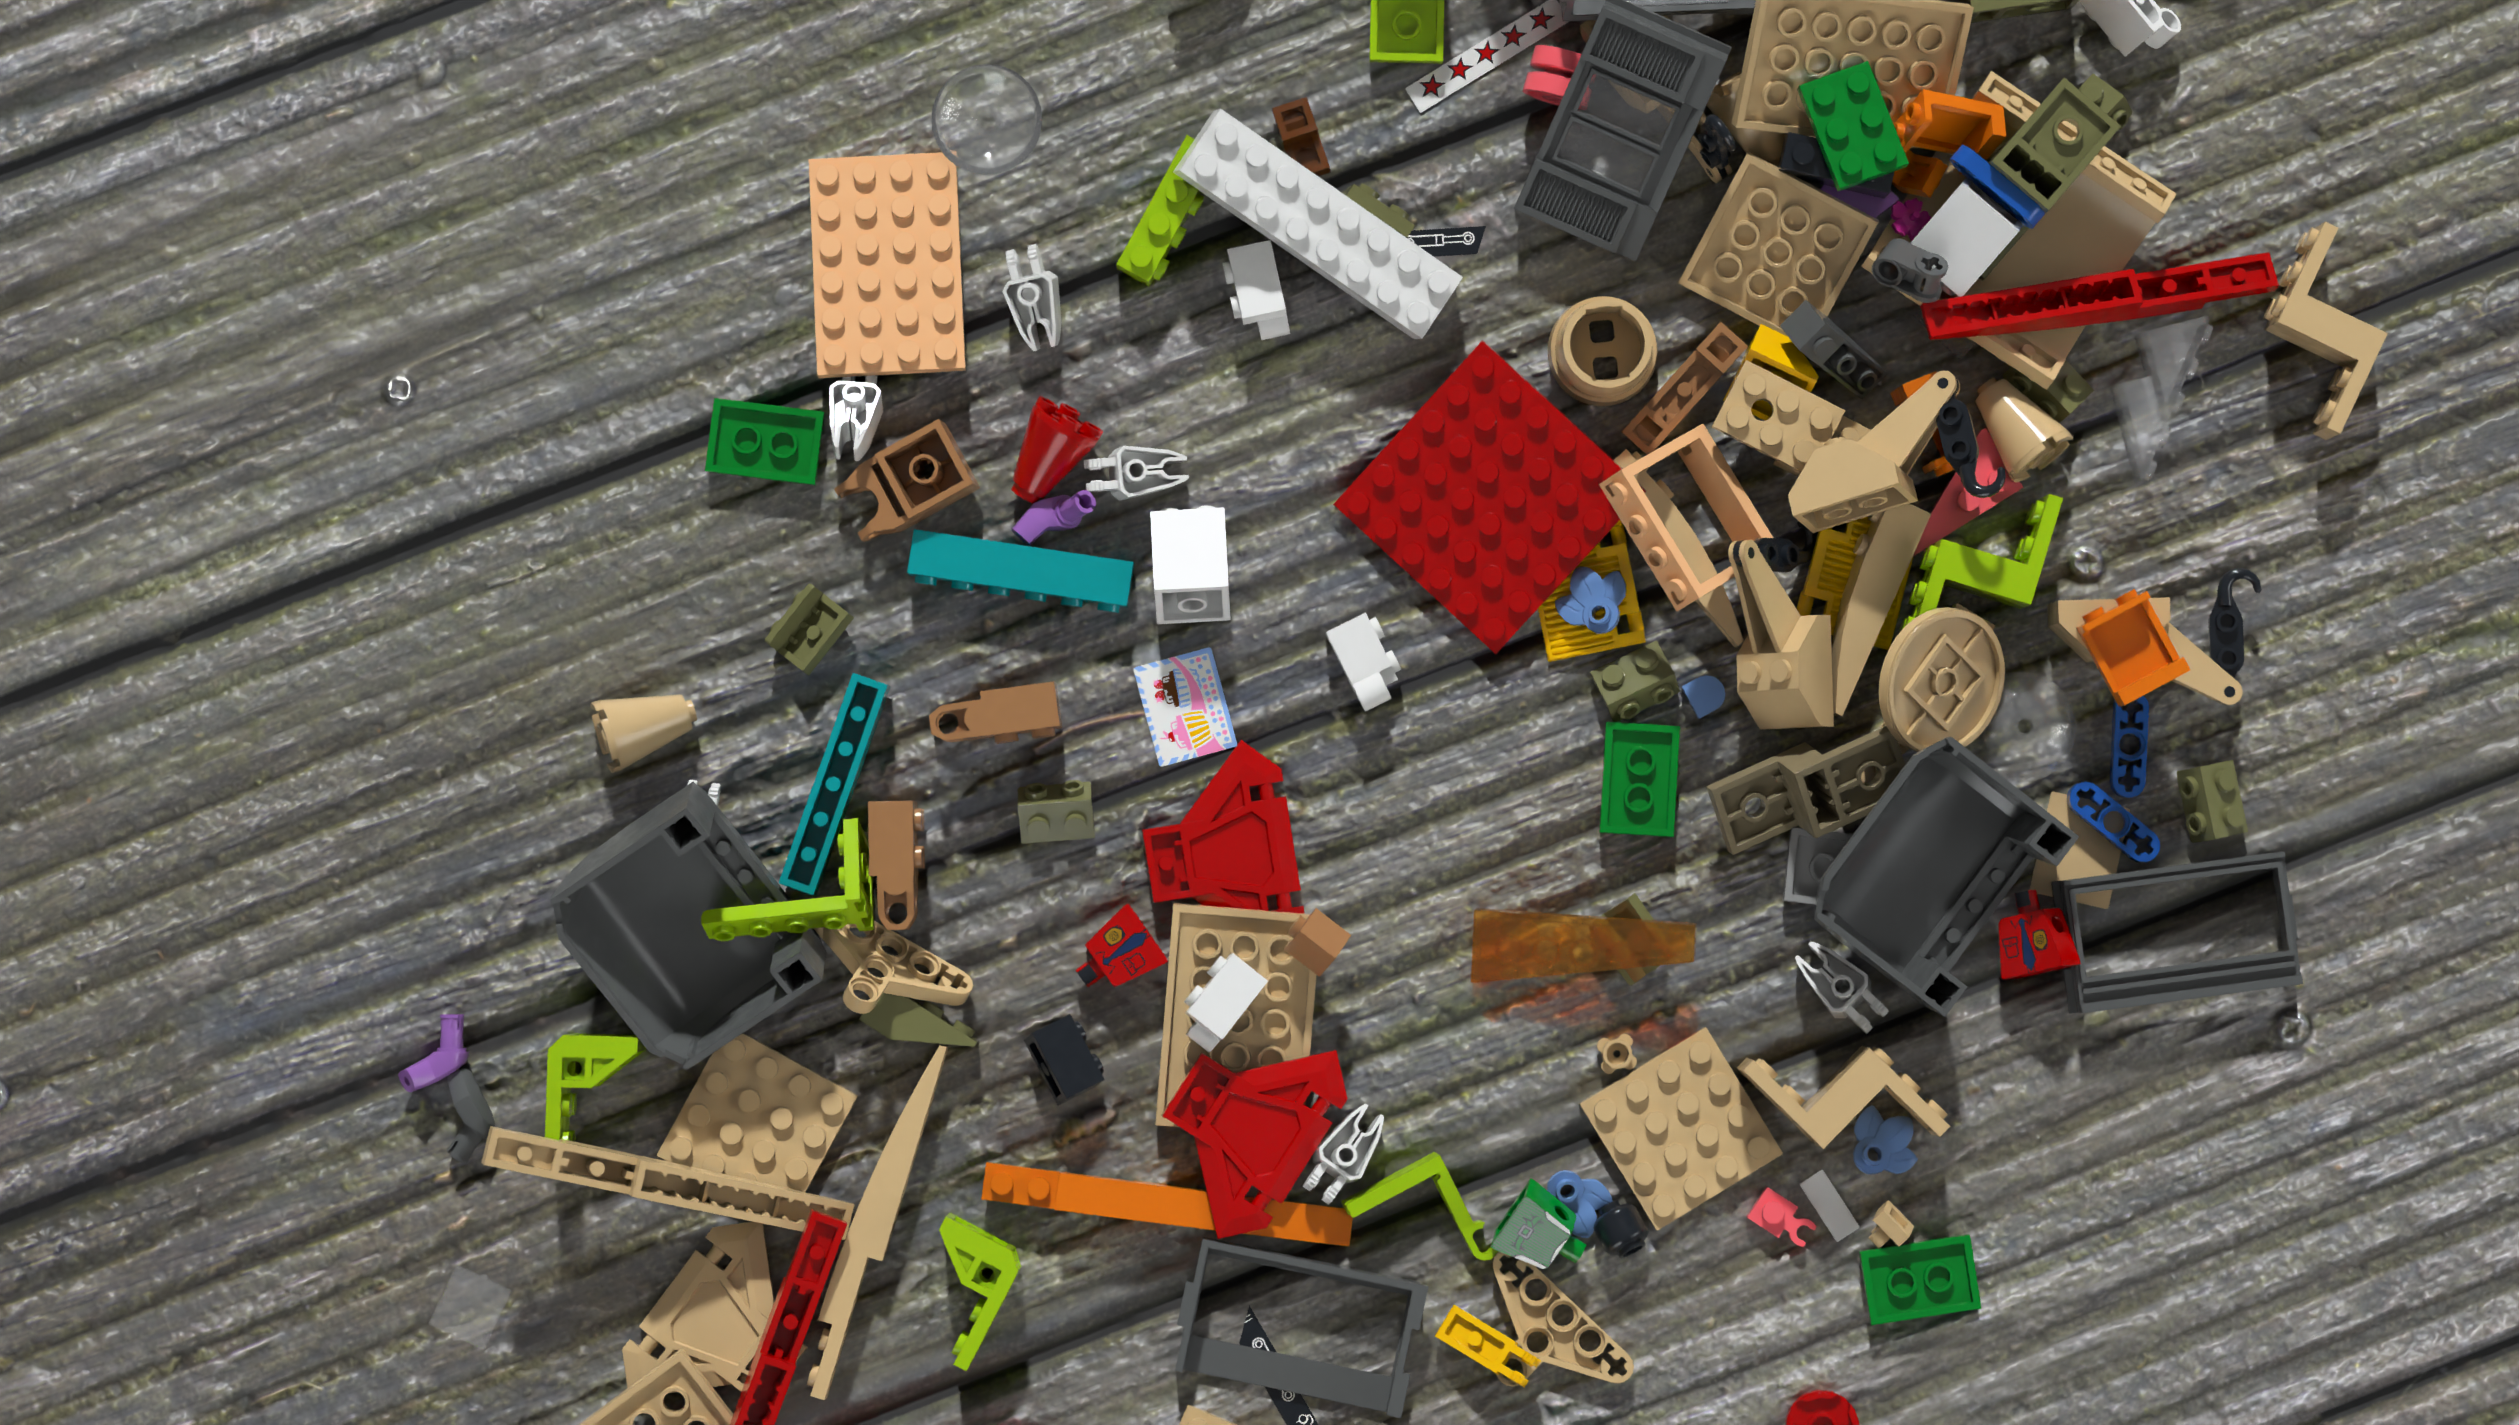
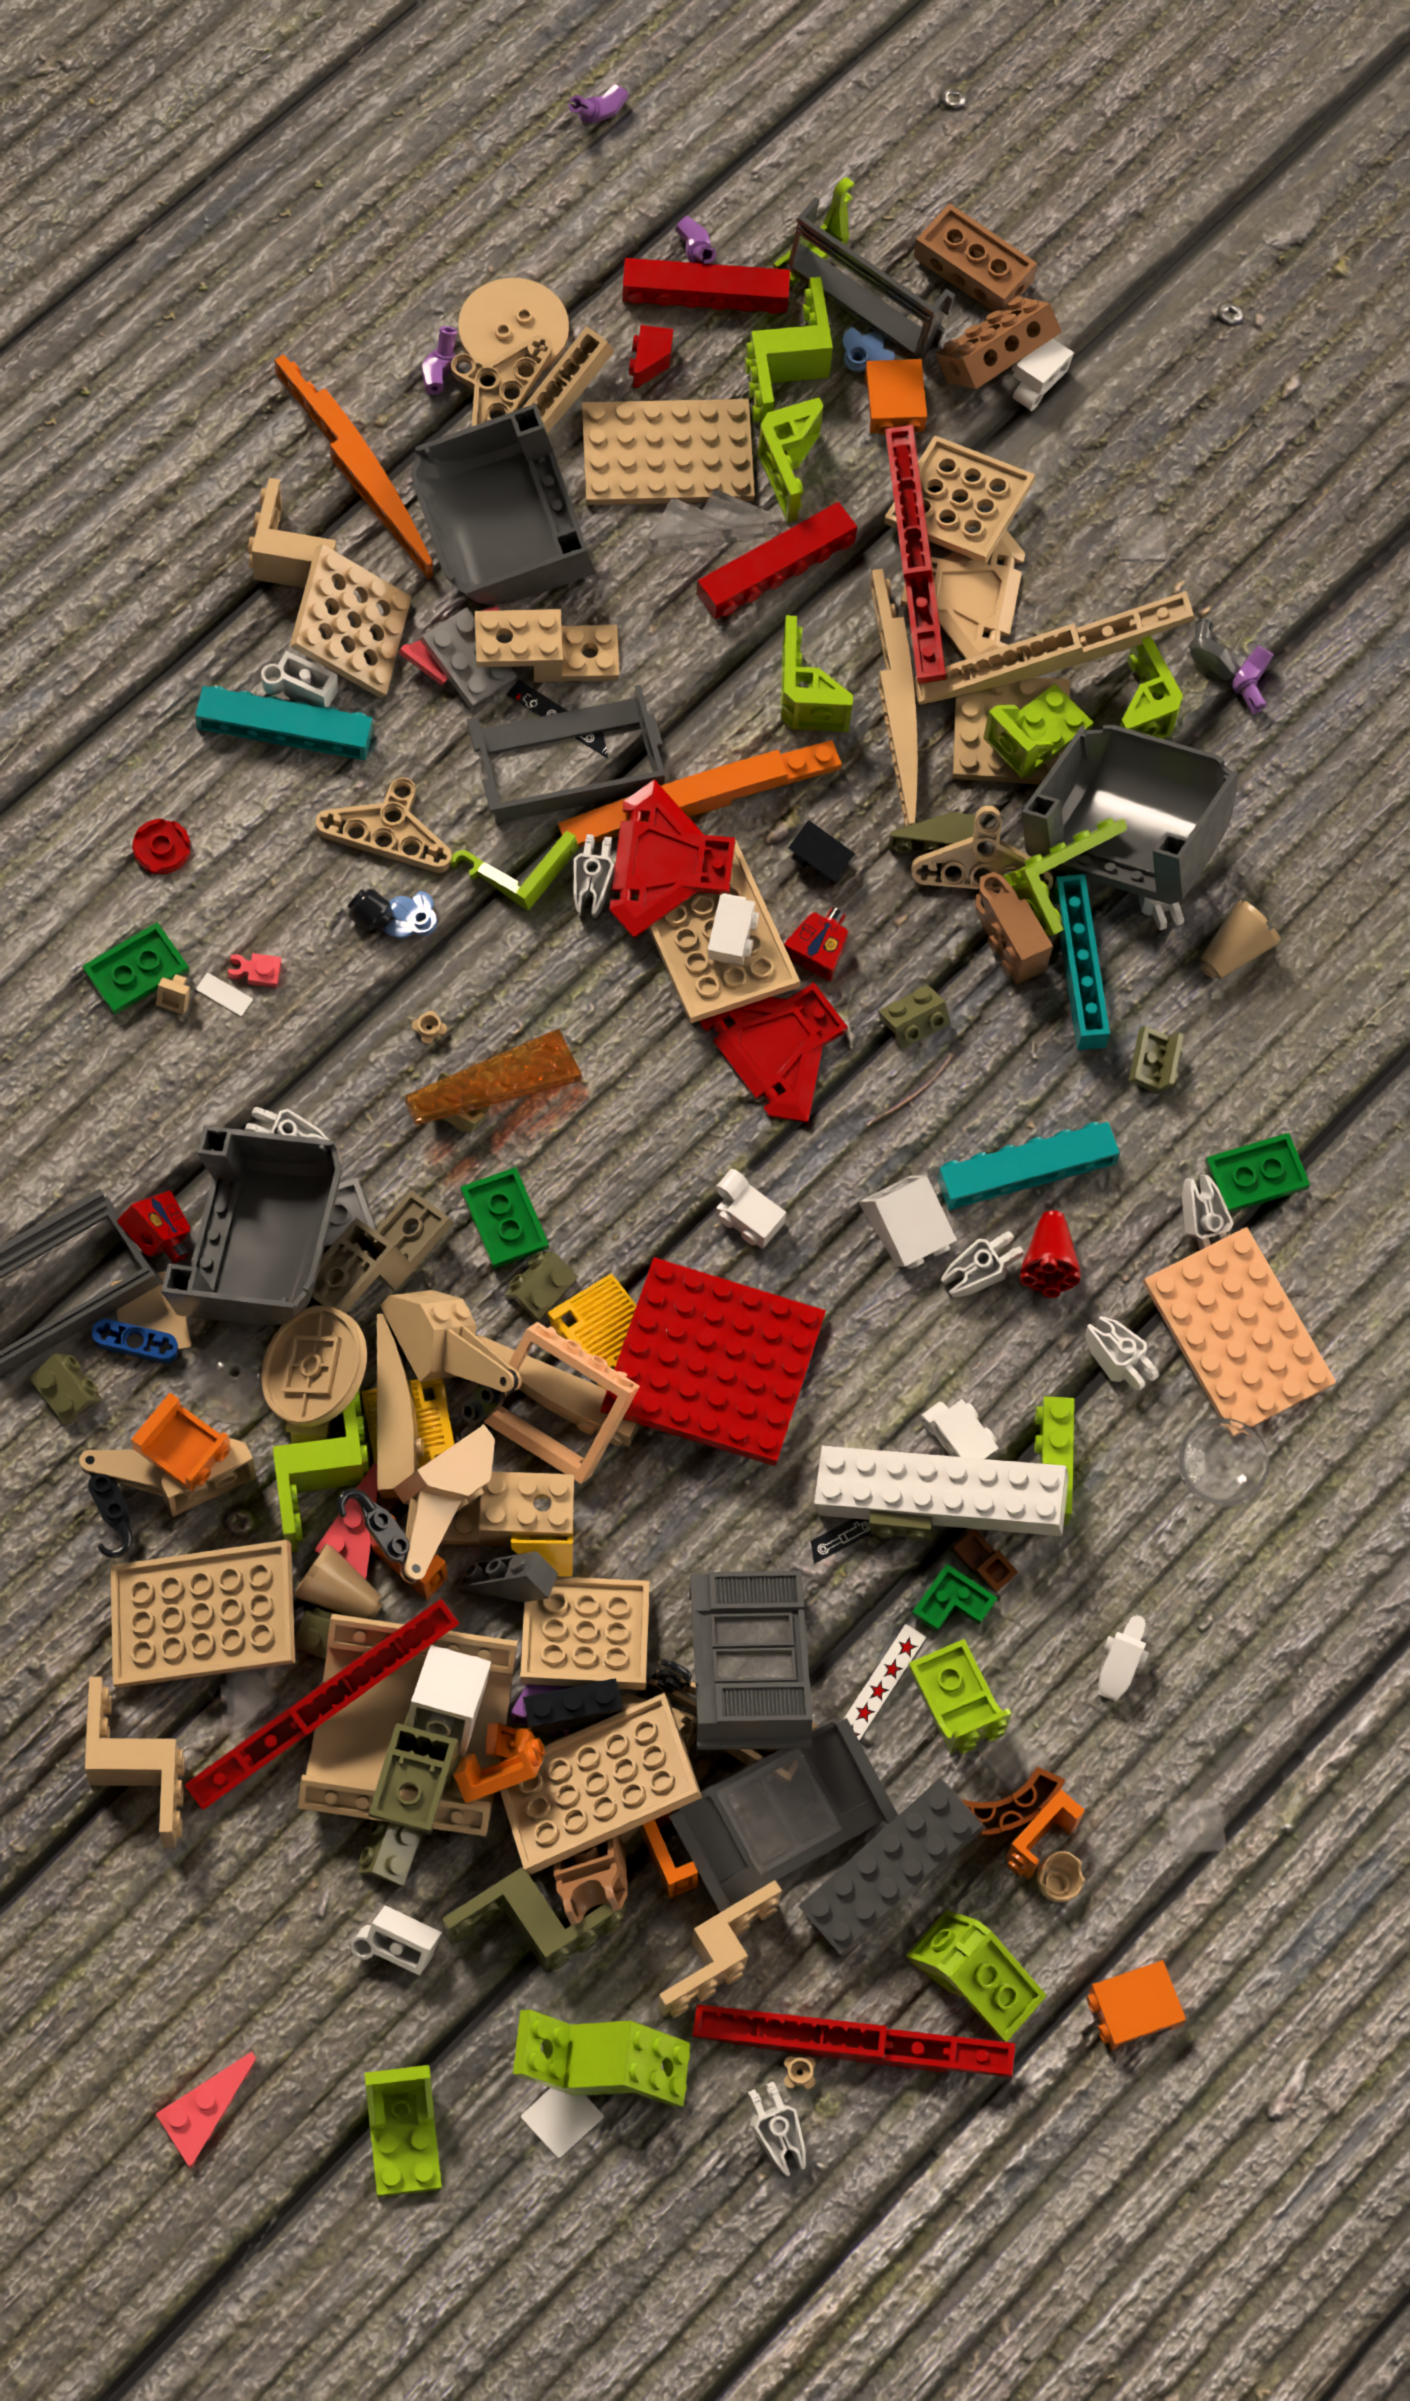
camera: 150 degrees right, 20 degrees down
medium nougat brick [834,419,980,542] -> none
medium nougat brick [929,681,1062,744] -> none
medium lavender arm [1012,490,1096,546] -> none
sticker [1133,647,1237,767] -> none
medium nougat brick [1284,908,1351,977] -> none
yellow hinge [1435,1305,1541,1388] -> none
green torso [1491,1178,1586,1269] -> none
coral wheel [1523,45,1596,110] -> none
tan piece [1547,296,1658,406] -> none
medium blue plate [1555,566,1626,634] -> none
tan plate [1579,1027,1783,1231] -> none
medium nougat slope [1622,322,1748,455] -> none
medium blue tile [1681,675,1725,719] -> none
tan bracket [1737,1046,1950,1149] -> none
green plate [1797,61,1909,192] -> none
medium blue plate [1853,1105,1918,1175] -> none
dark grey piece [1872,238,1948,303] -> none
dark pink plant [1891,198,1932,241] -> none
blue beam [1949,145,2045,229] -> none
blue beam [2110,695,2149,798] -> none
none -> tan plate [110,1540,295,1688]
none -> green plate [911,1564,998,1632]
none -> lime bracket [983,684,1094,778]

